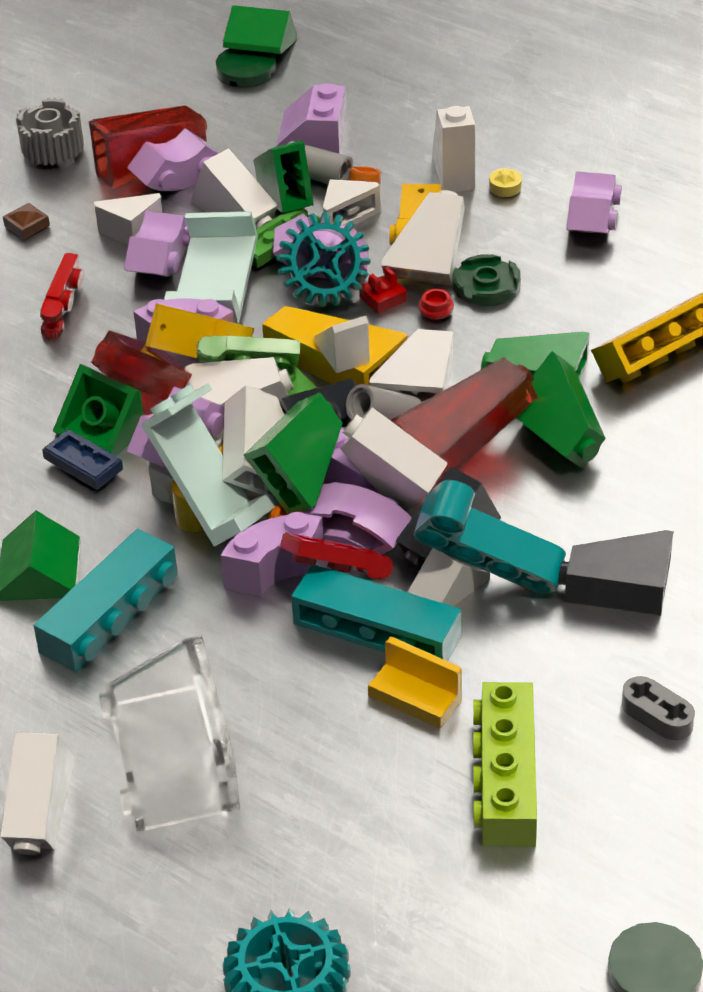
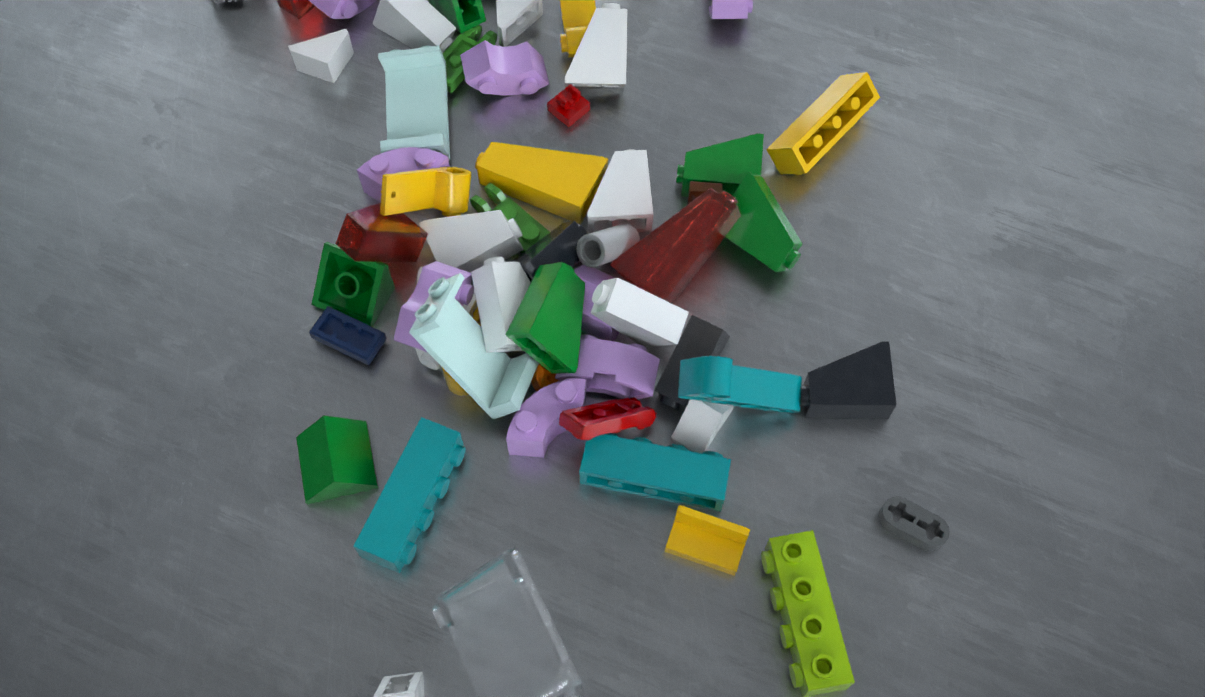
camera: 15 degrees left, 20 degrees up
reddish brown tile [2,203,50,240] -> none
red hinge [40,253,84,340] -> none
lavender brick [124,211,190,276] -> none
hinge [196,335,300,369] -> none
teal gear [276,212,371,307] -> none
white slope [314,316,370,373] -> none
red plate [419,289,454,320] -> none
dark green tile [453,254,521,306] -> none

